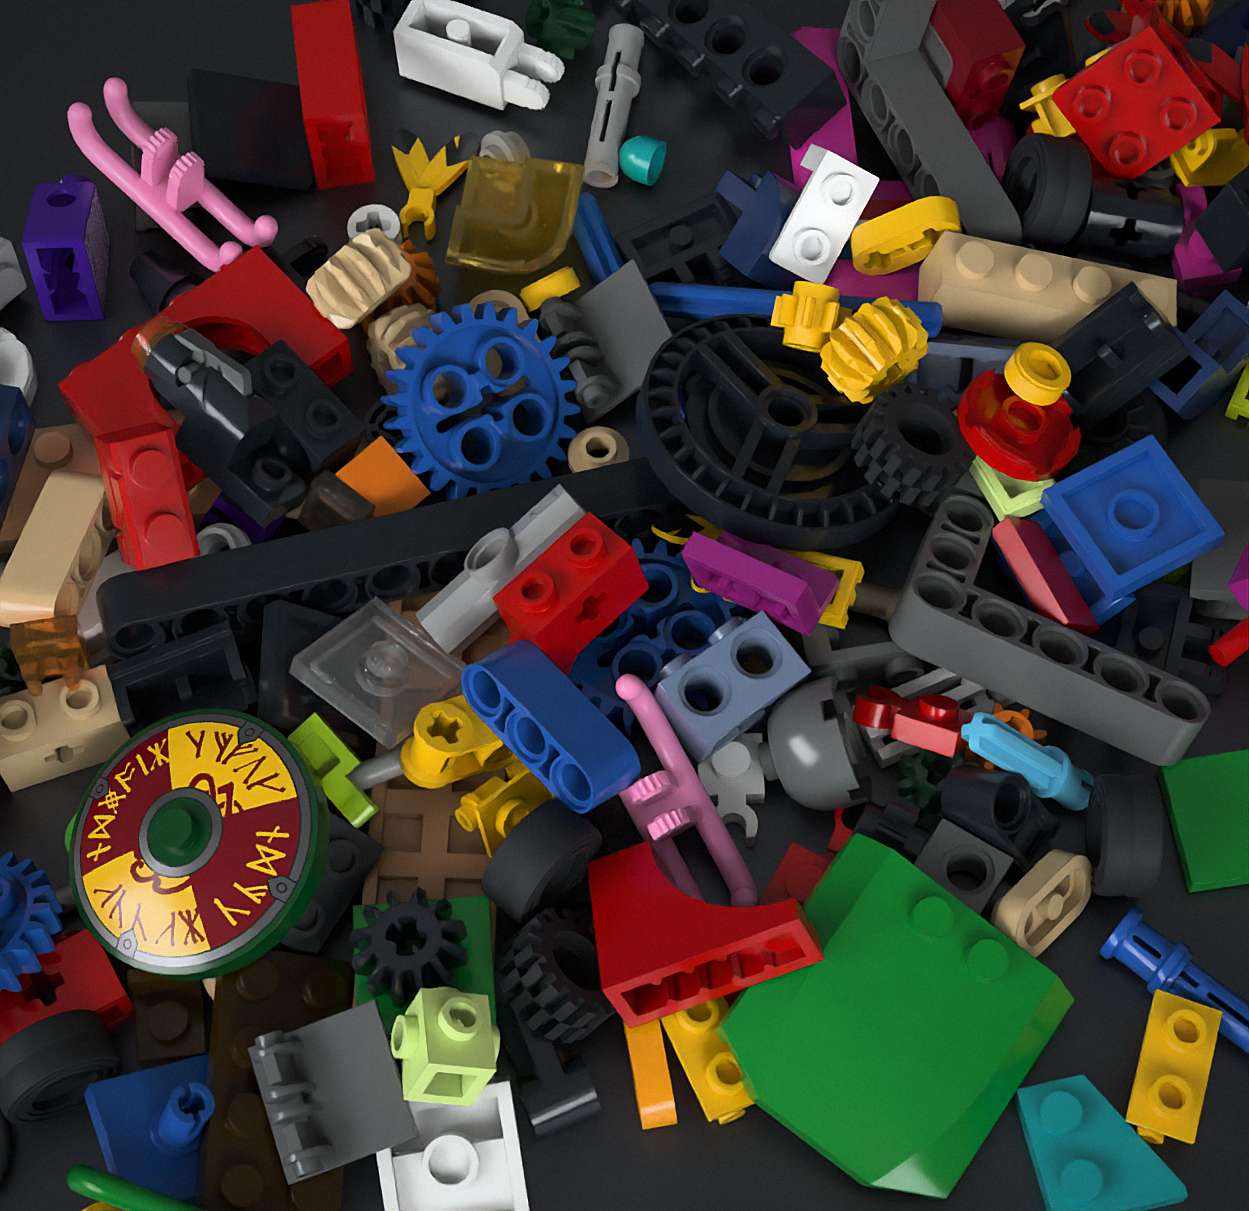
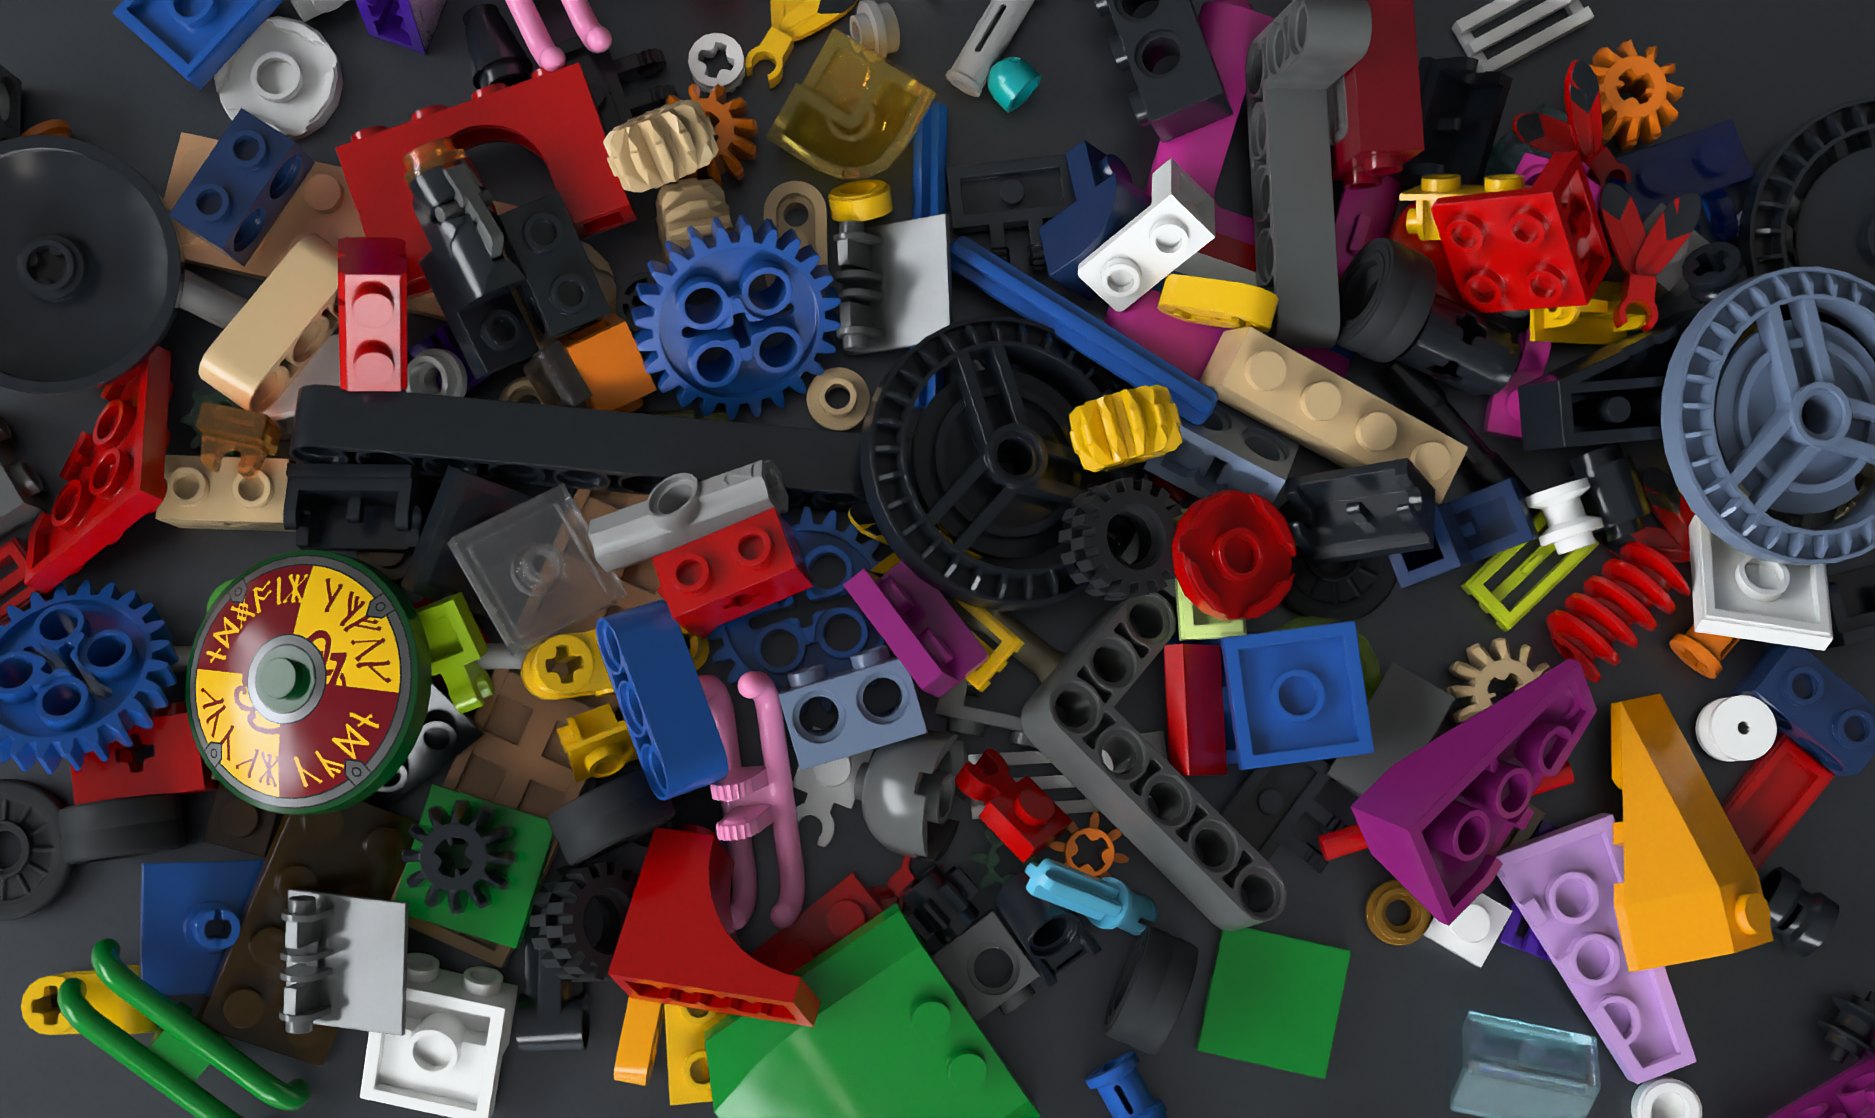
camera: 20 degrees right, 20 degrees up
yellowish green brick [391,987,500,1106] -> none
yellow gear [770,281,853,353] -> none
tan plate [990,849,1093,958] -> none
yellow tile [1004,342,1071,406] -> none

